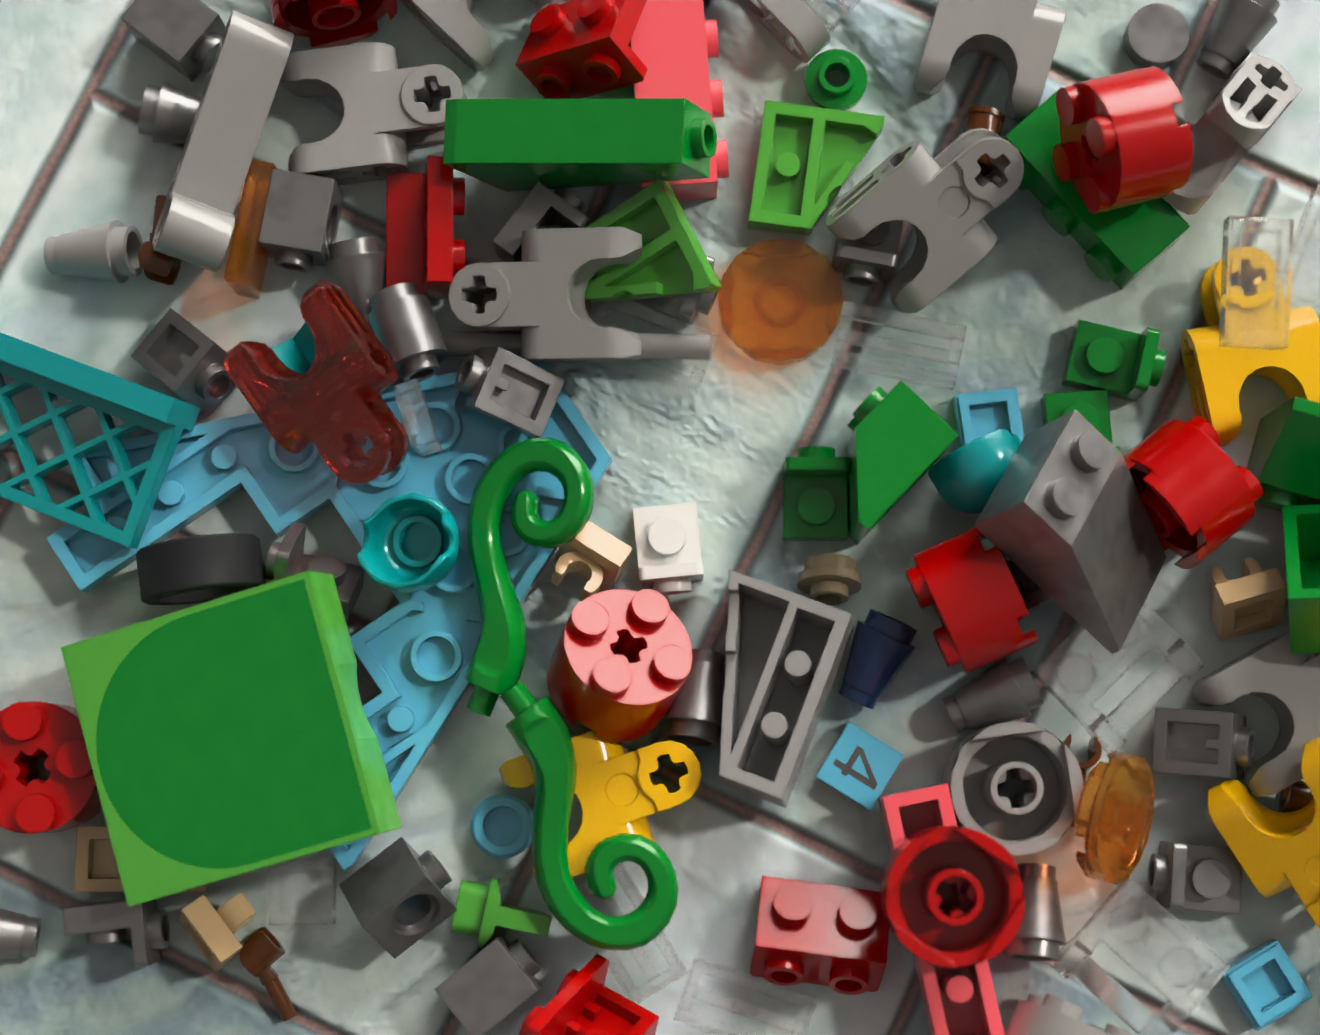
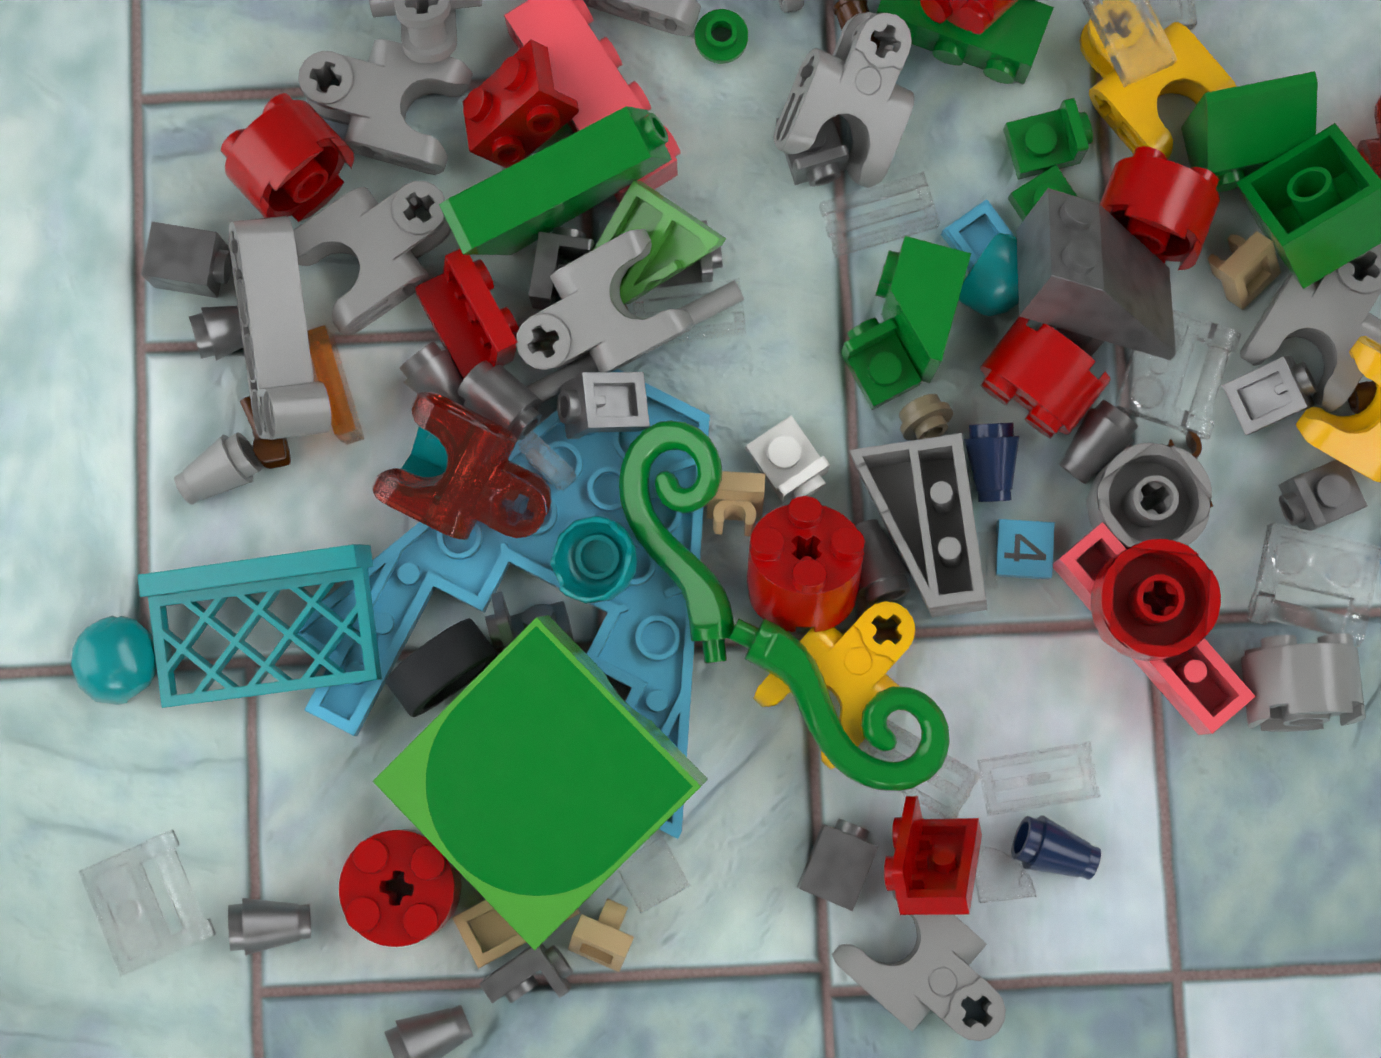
camera: 30 degrees left, 0 degrees up
flat silver bracket [131,308,246,417] -> none
reddish brown hand [240,927,297,1022] -> none
flat silver brick [258,169,344,272] -> none
flat silver brick [339,836,457,959] -> none
bright green piece [451,878,552,948] -> none
medium azure tile [470,793,533,859] -> none
clear orange tile [717,238,843,365] -> none
bright green wing [748,100,885,235] -> none
red bracket [750,876,889,995] -> none
flat silver cone [1006,863,1066,962] -> none
clear orange tile [1075,750,1155,885] -> none

